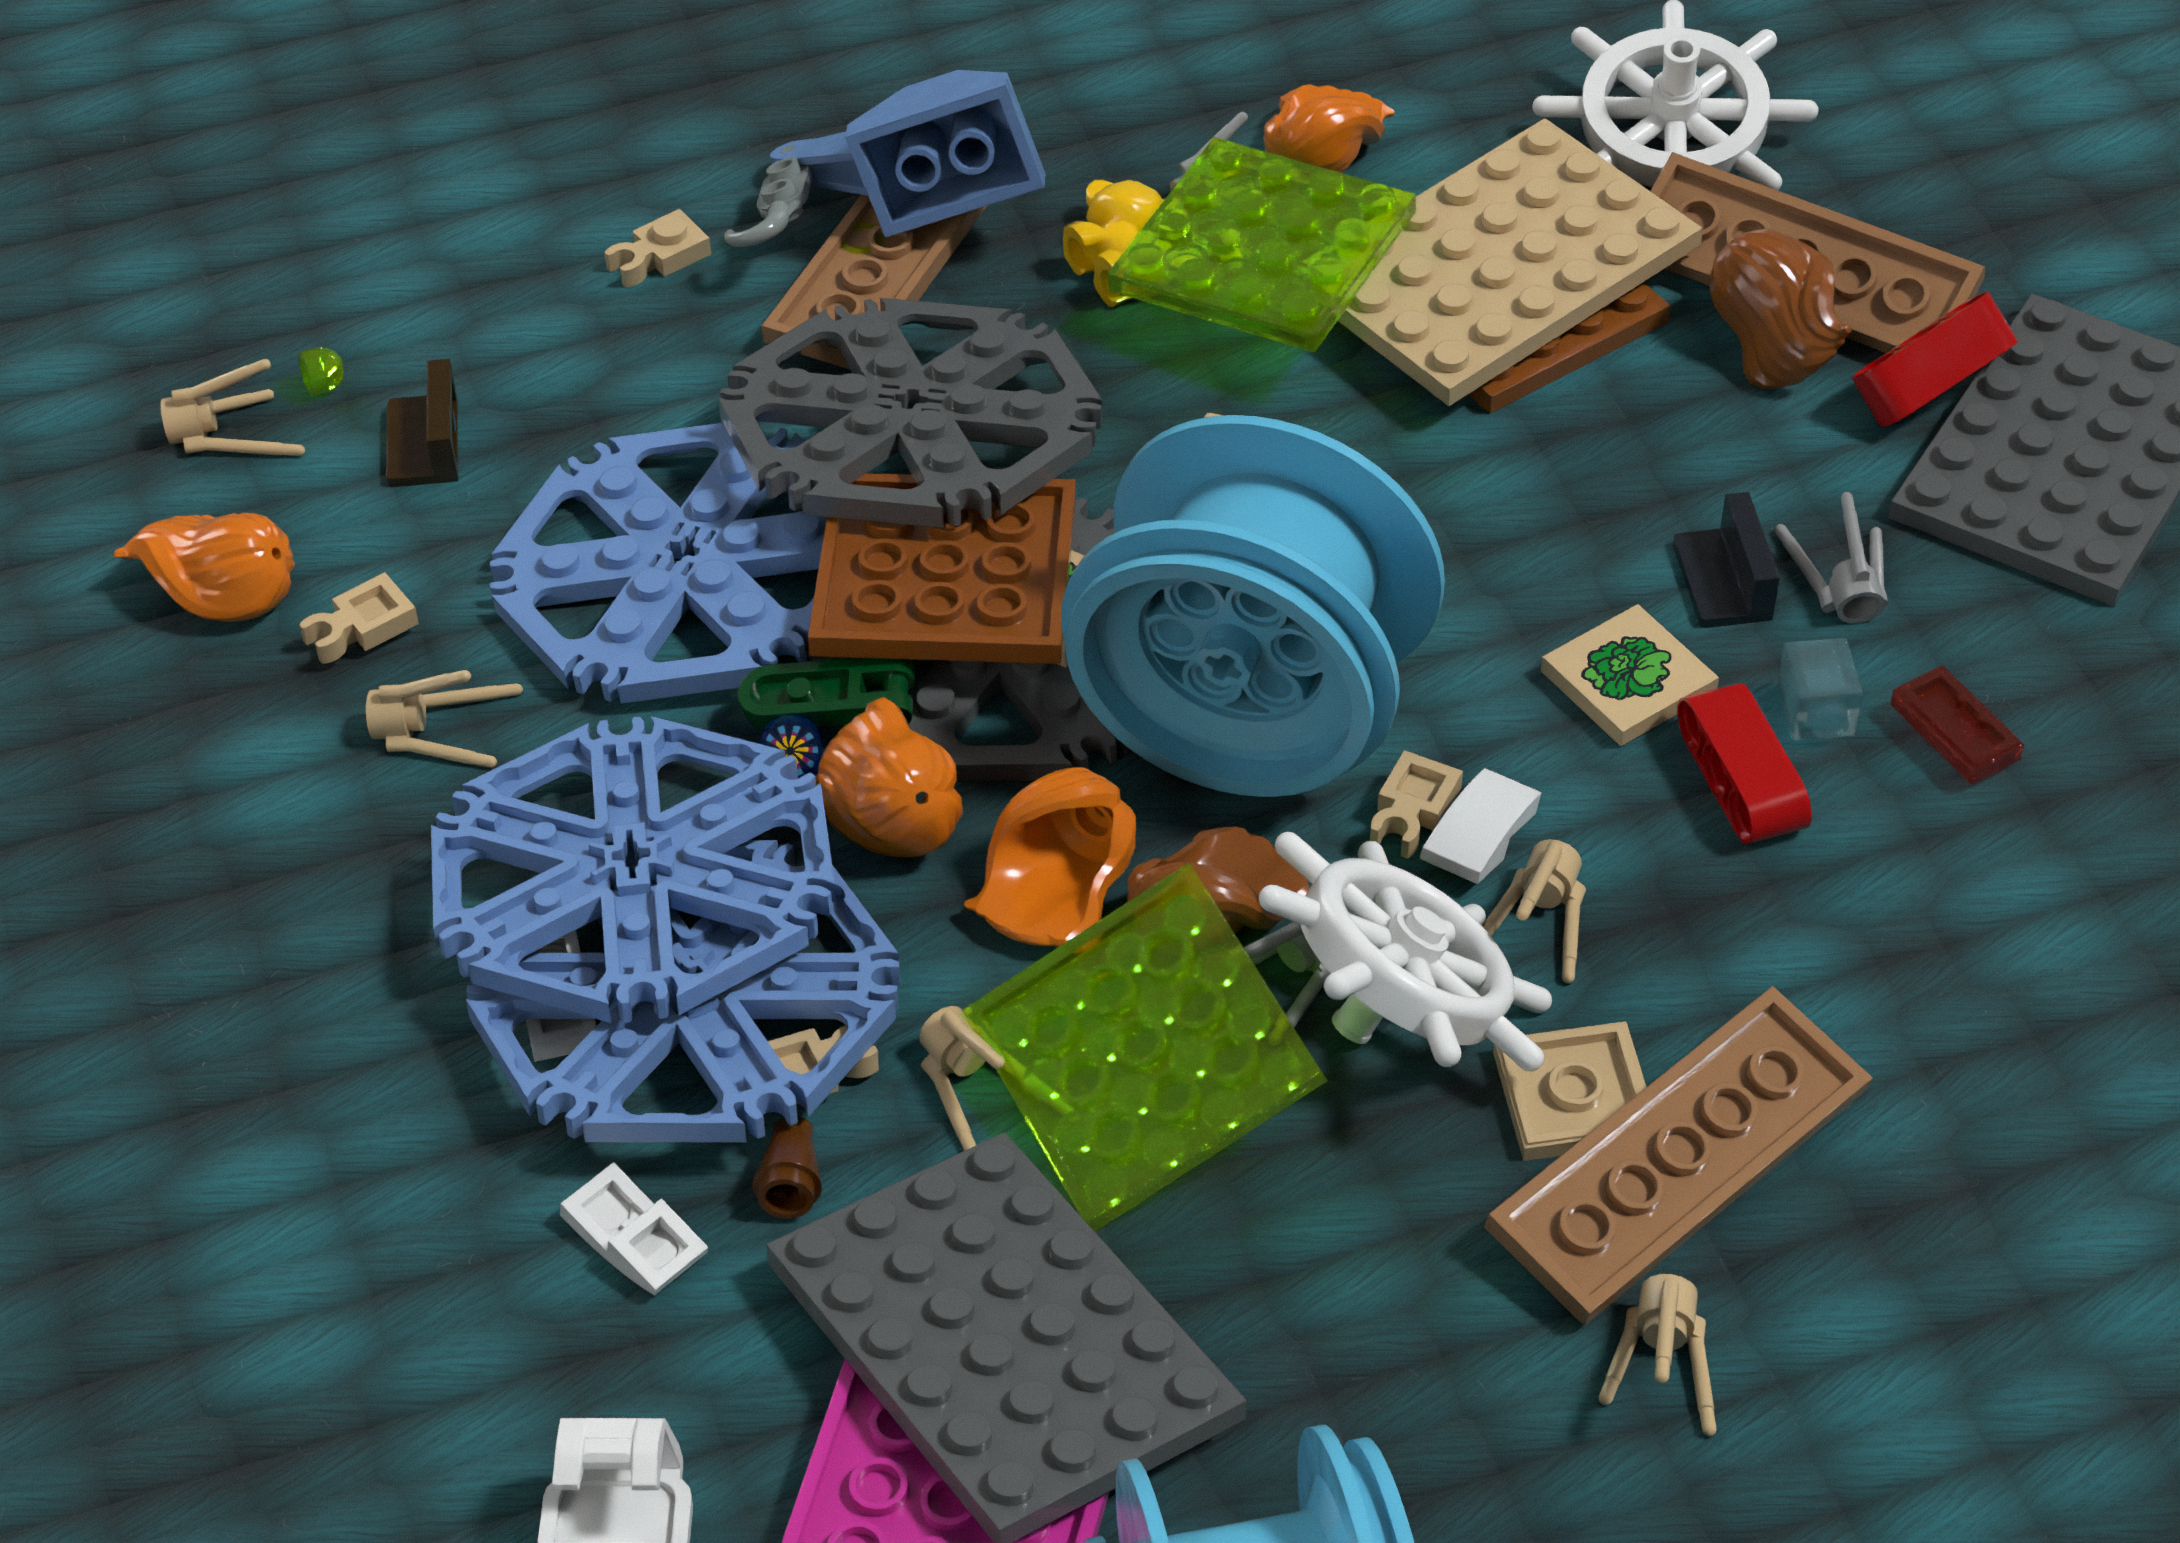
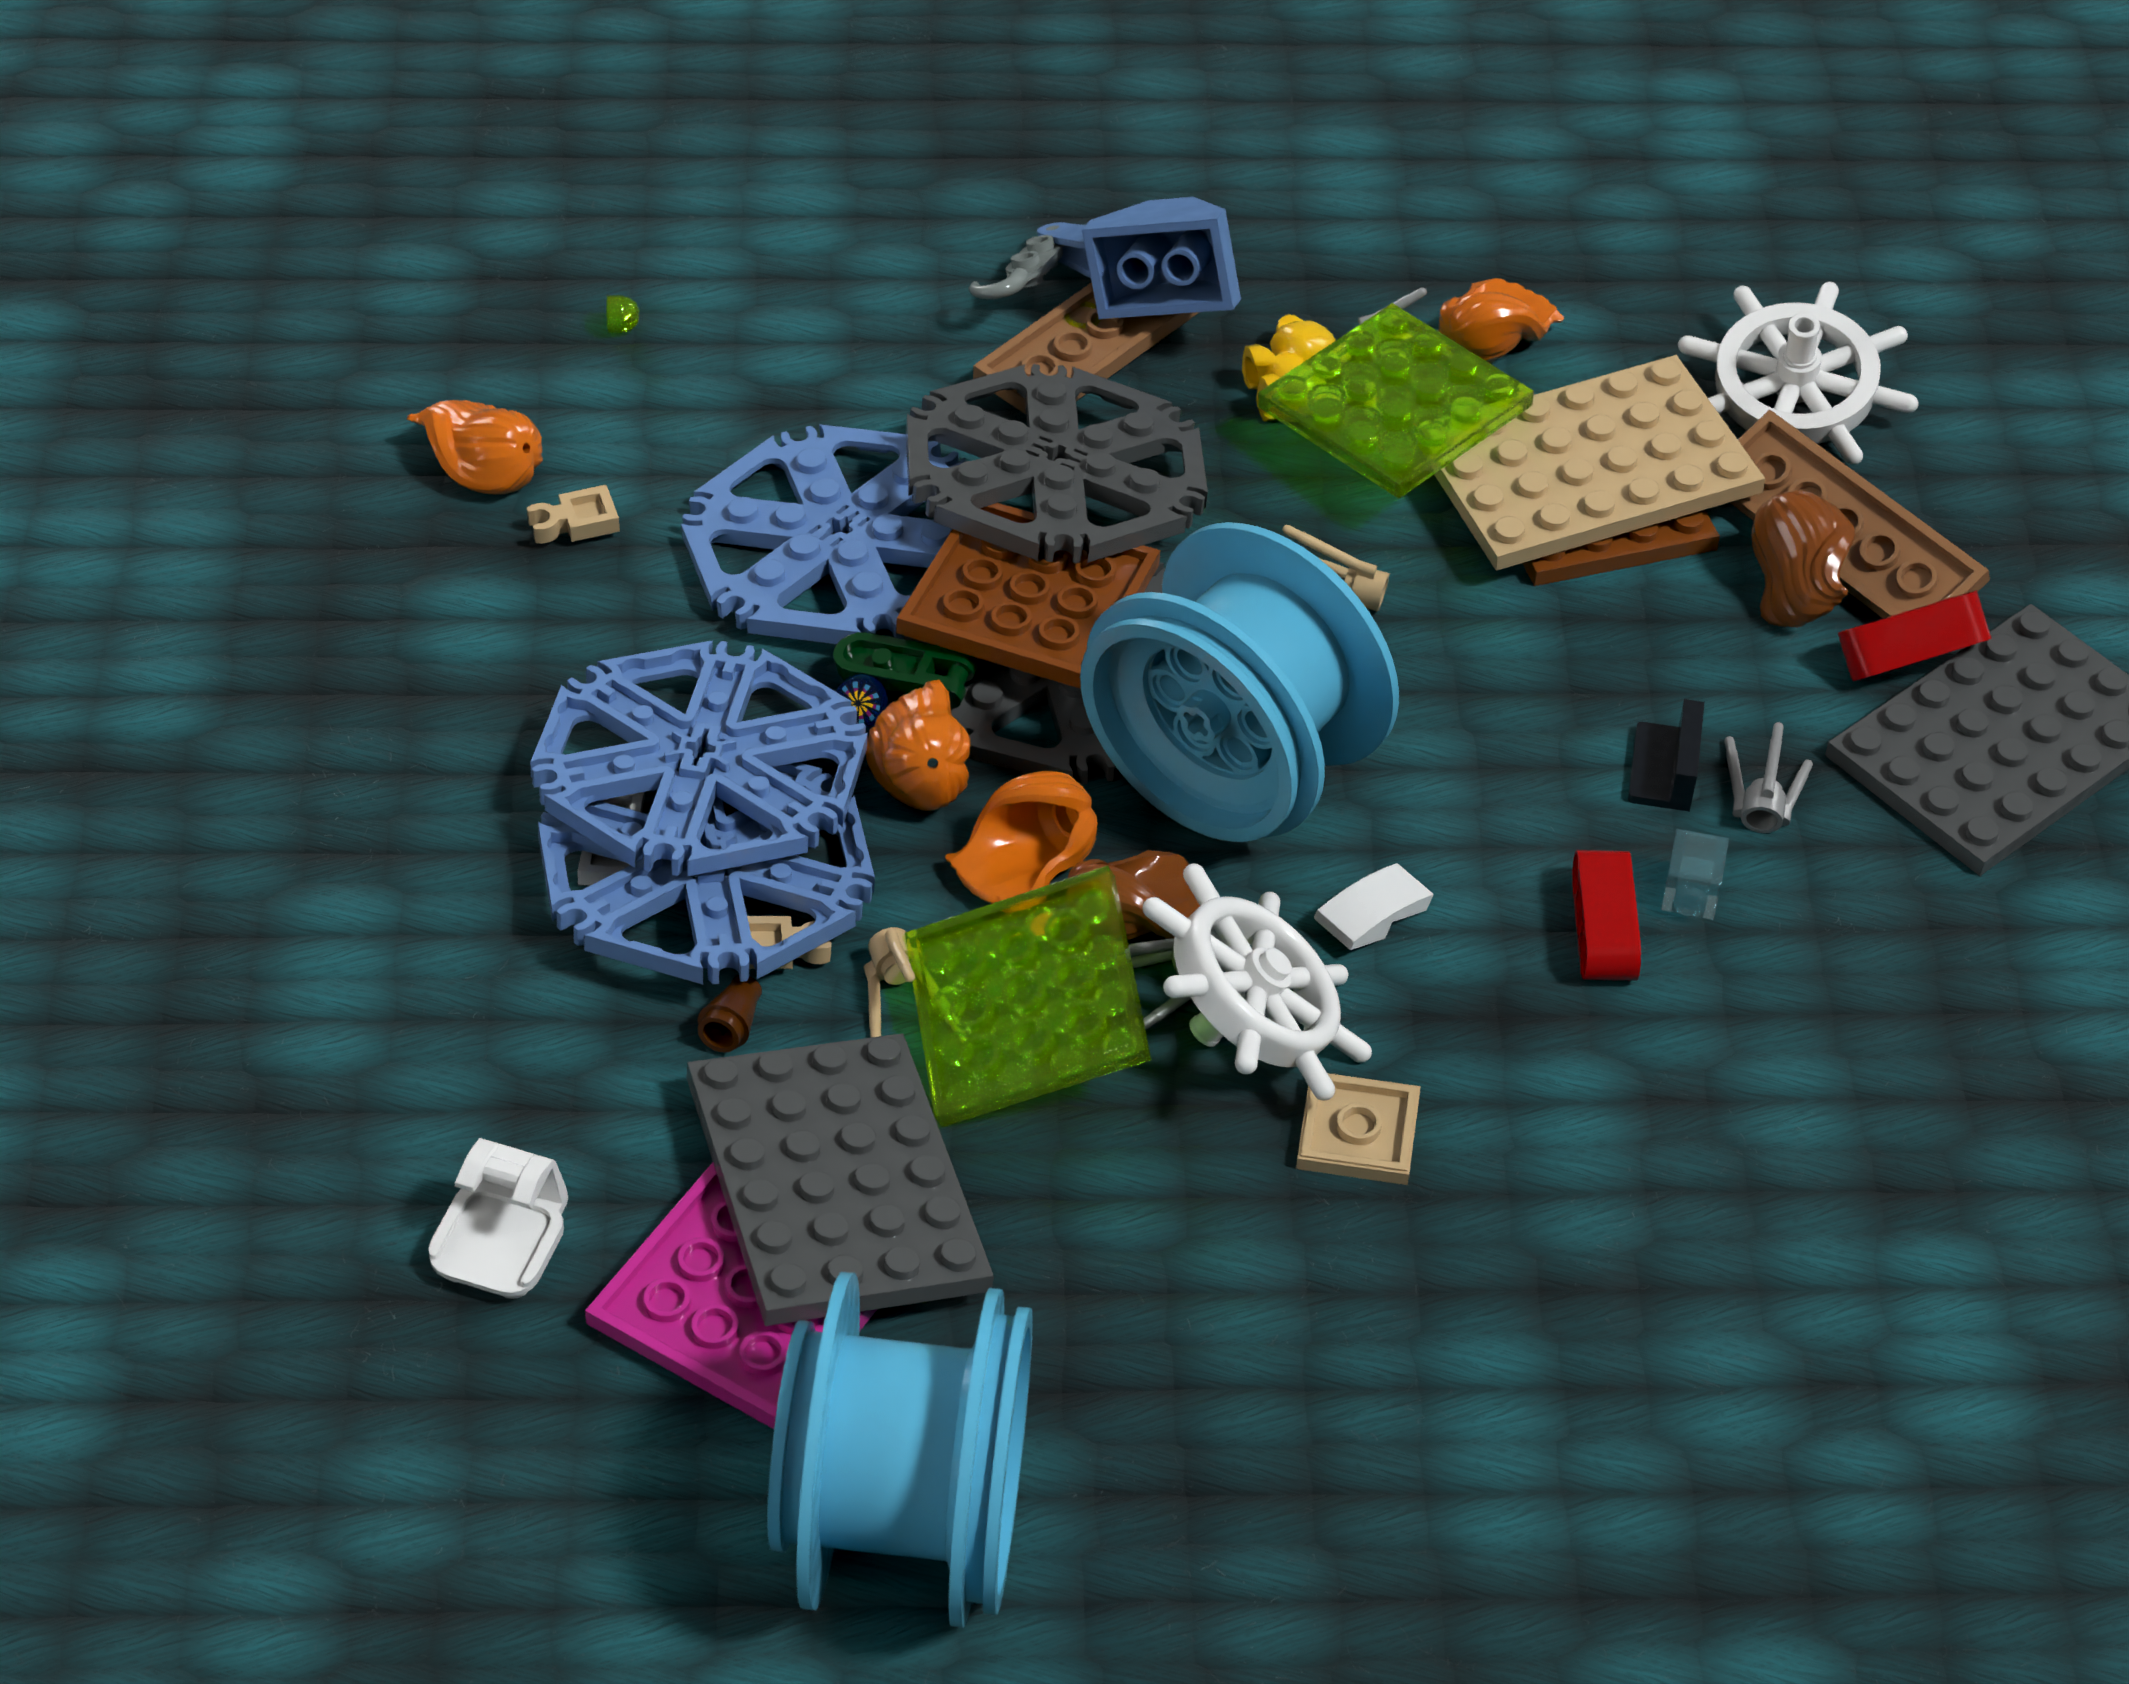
camera: 15 degrees right, 0 degrees up
tan plant [161,359,305,456] -> none
tan plant [366,670,523,768] -> none
dark brown panel [386,359,459,487] -> none
white slope [560,1162,708,1296] -> none
tan plate [605,209,711,288] -> none
tan plate [1370,750,1463,859] -> none
tan plant [1483,839,1586,984] -> none
medium nougat plate [1484,986,1873,1326] -> none
tan tile [1541,604,1719,746] -> none
tan plant [1599,1274,1716,1437] -> none
clear red plate [1890,665,2024,785] -> none

